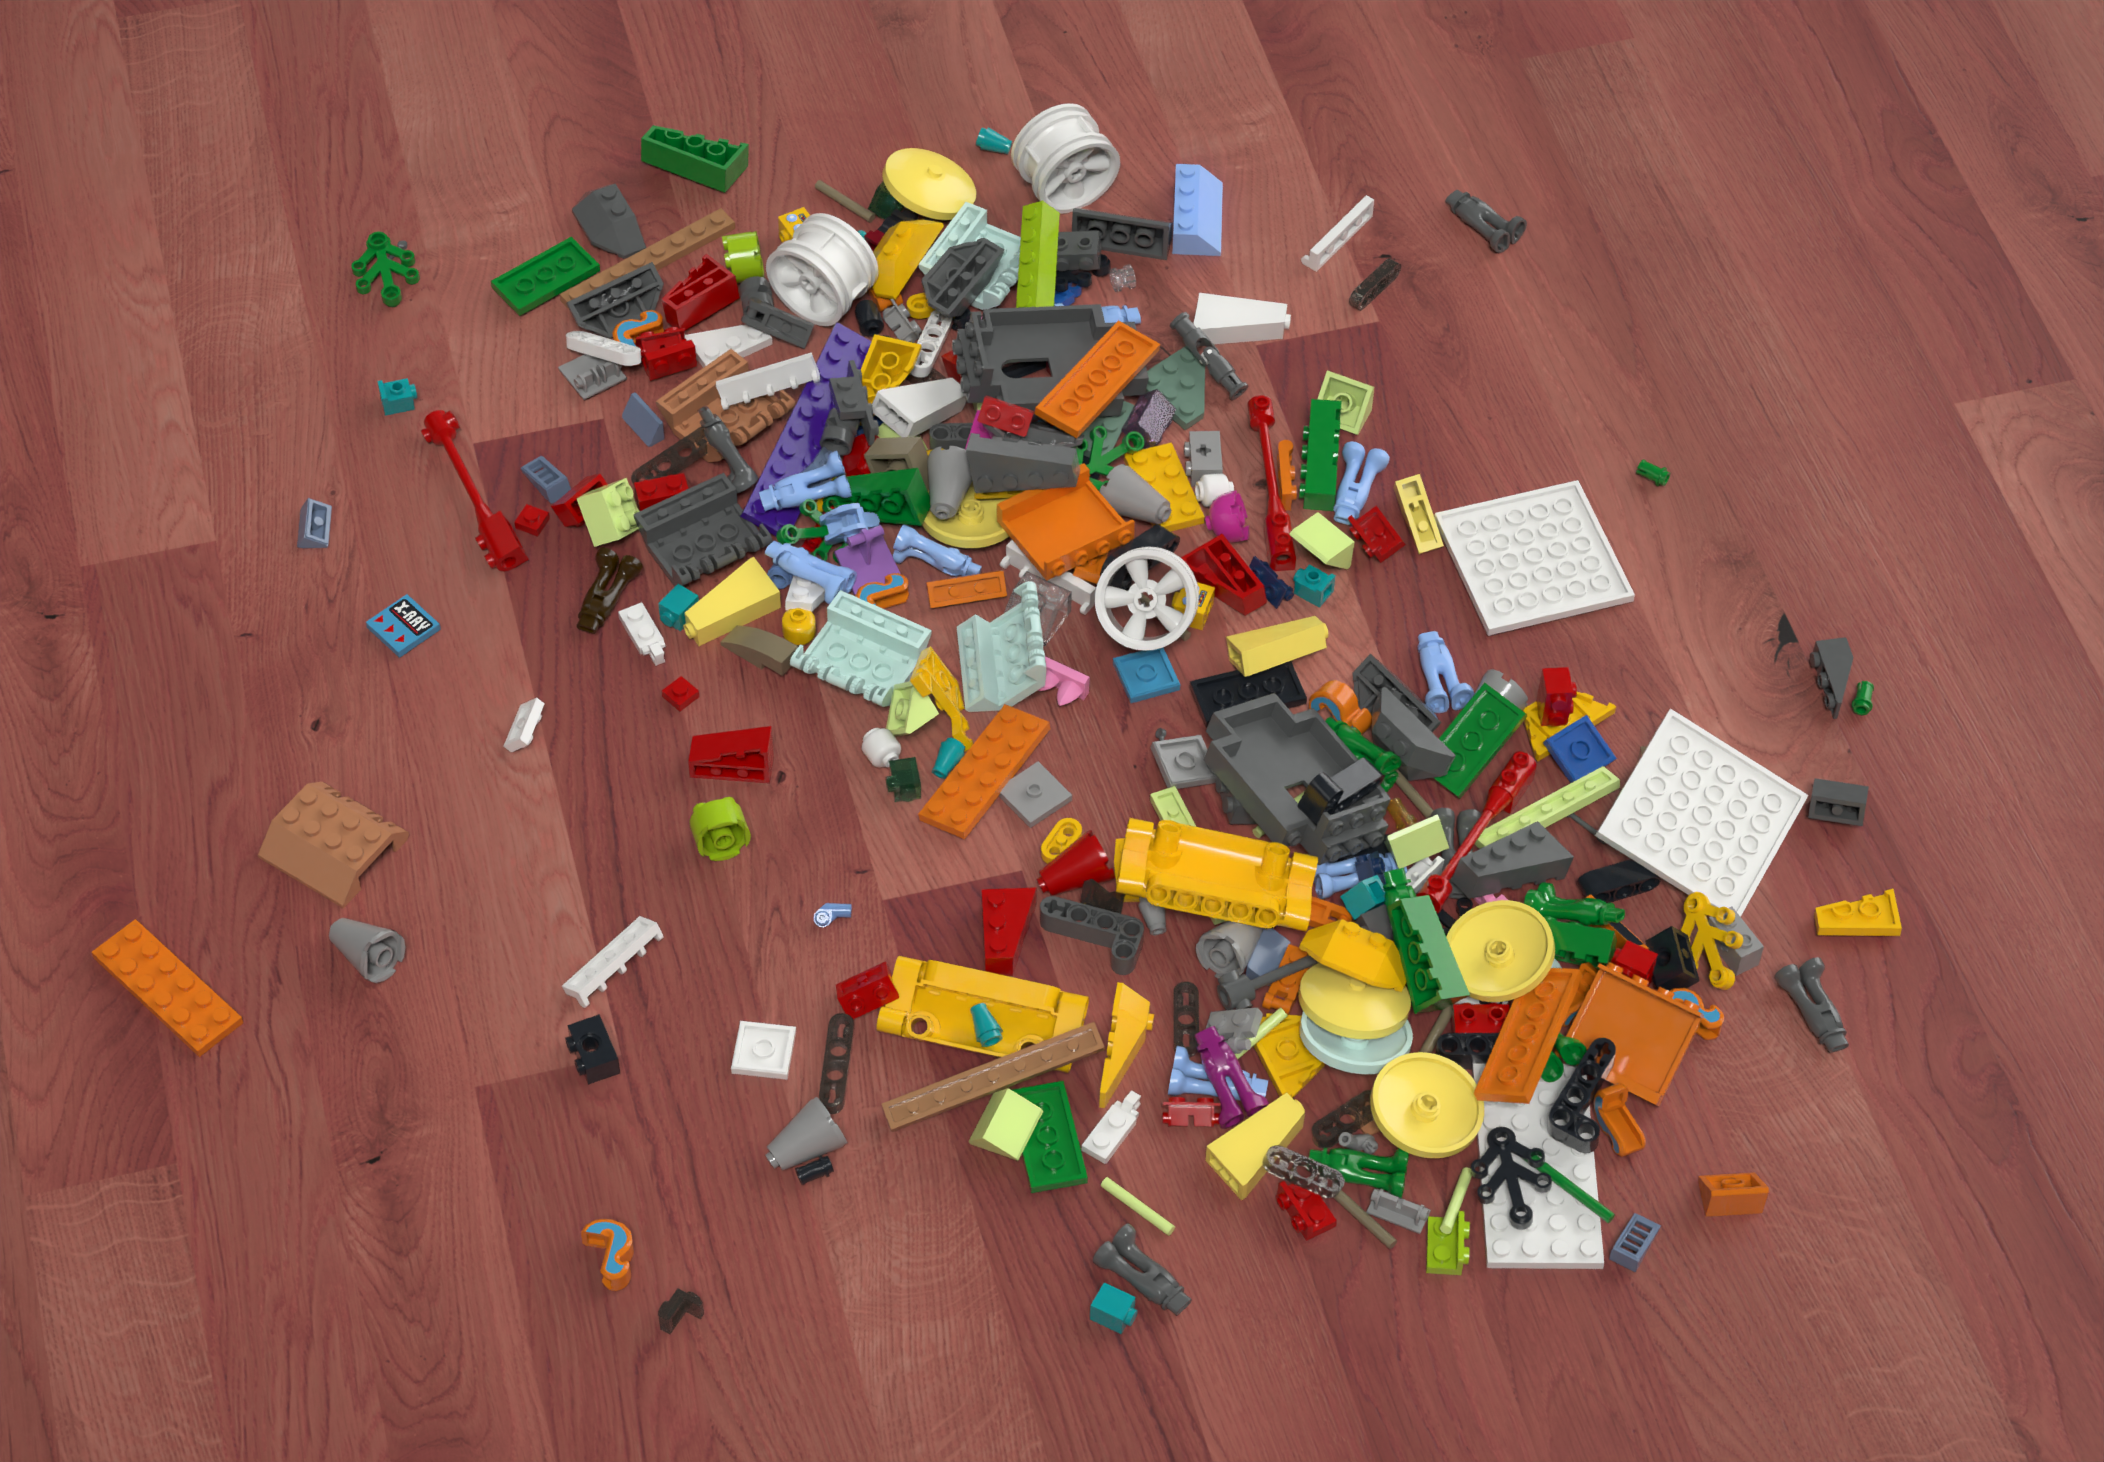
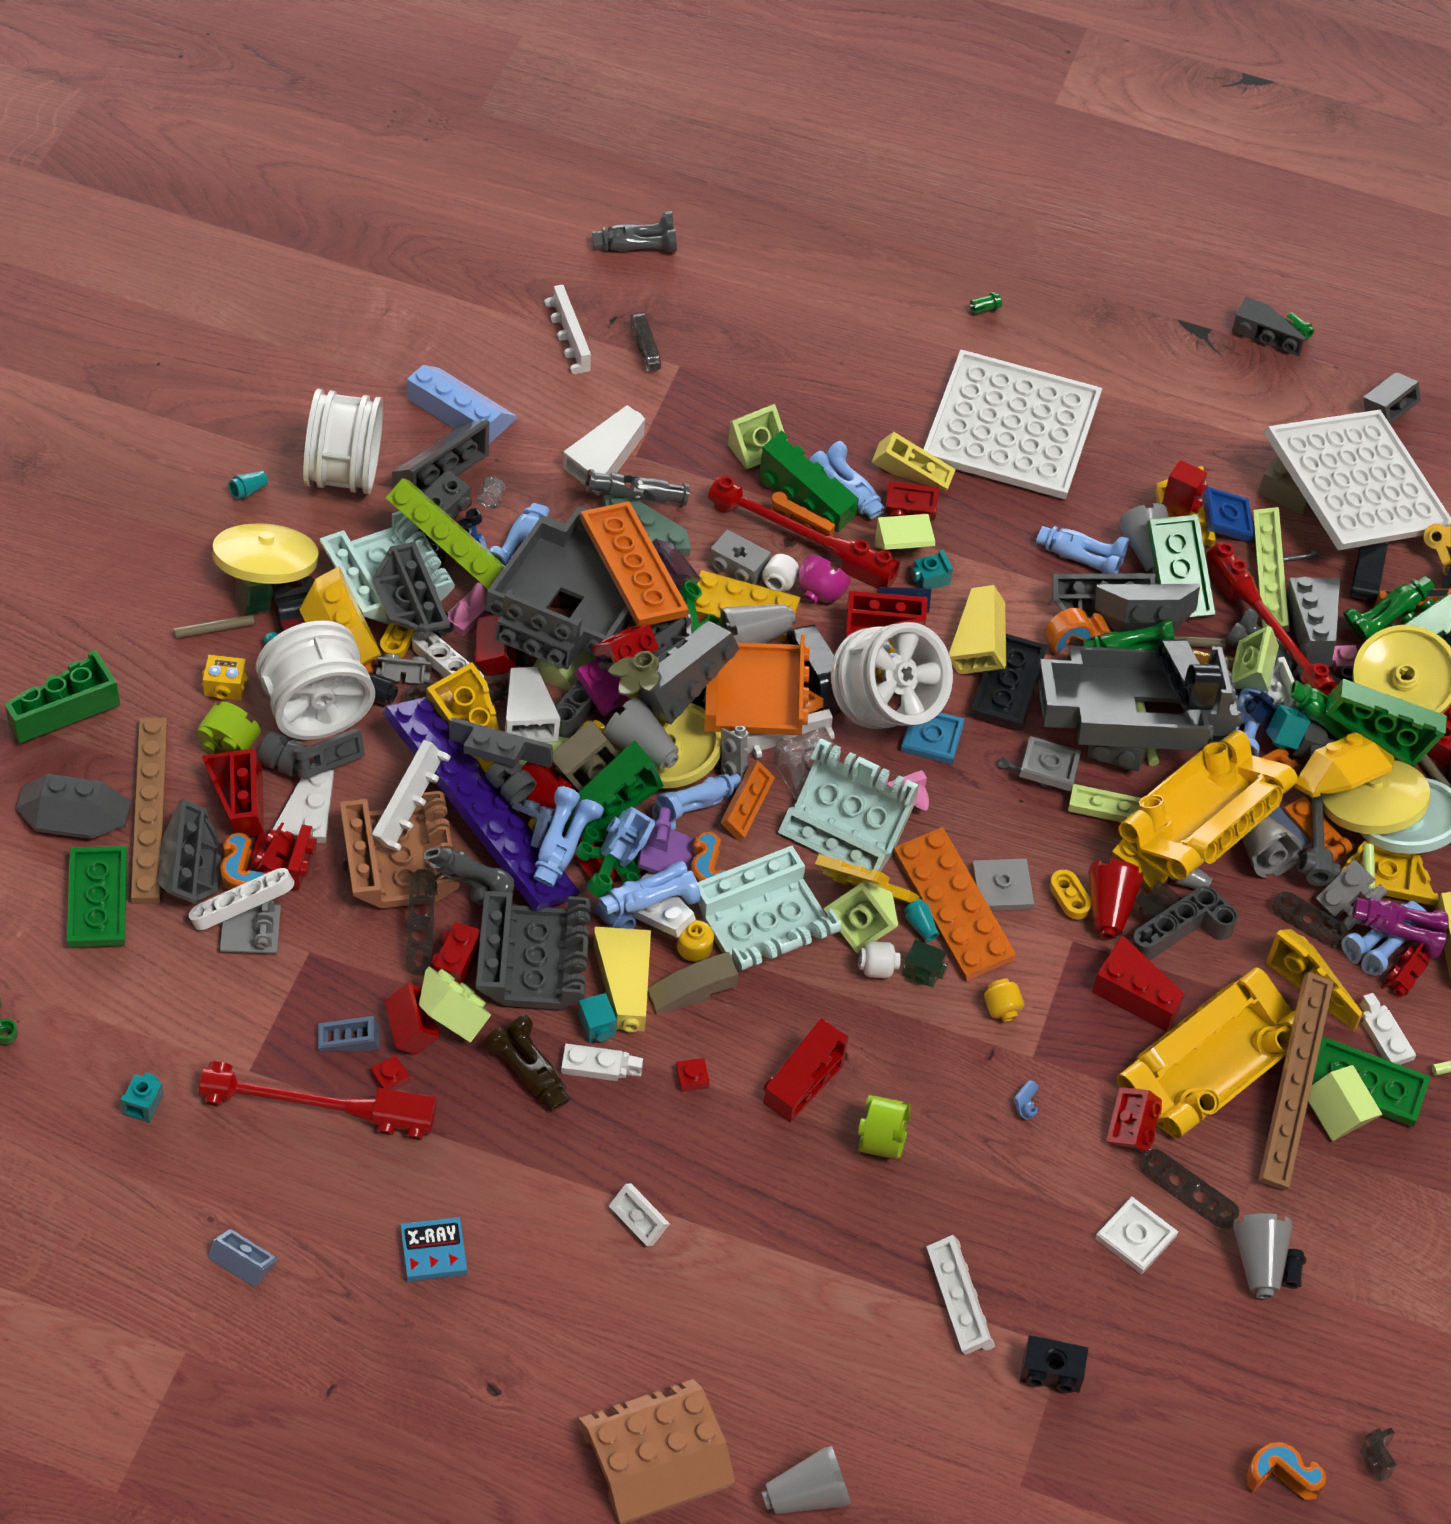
camera: 60 degrees left, 0 degrees up
sand blue slope [622,392,665,447] -> none
teal cone [970,1003,1003,1047] -> none
none -> olive plate [608,651,659,695]
none -> light grey hinge [721,725,749,780]
none -> yellow head [984,978,1024,1023]

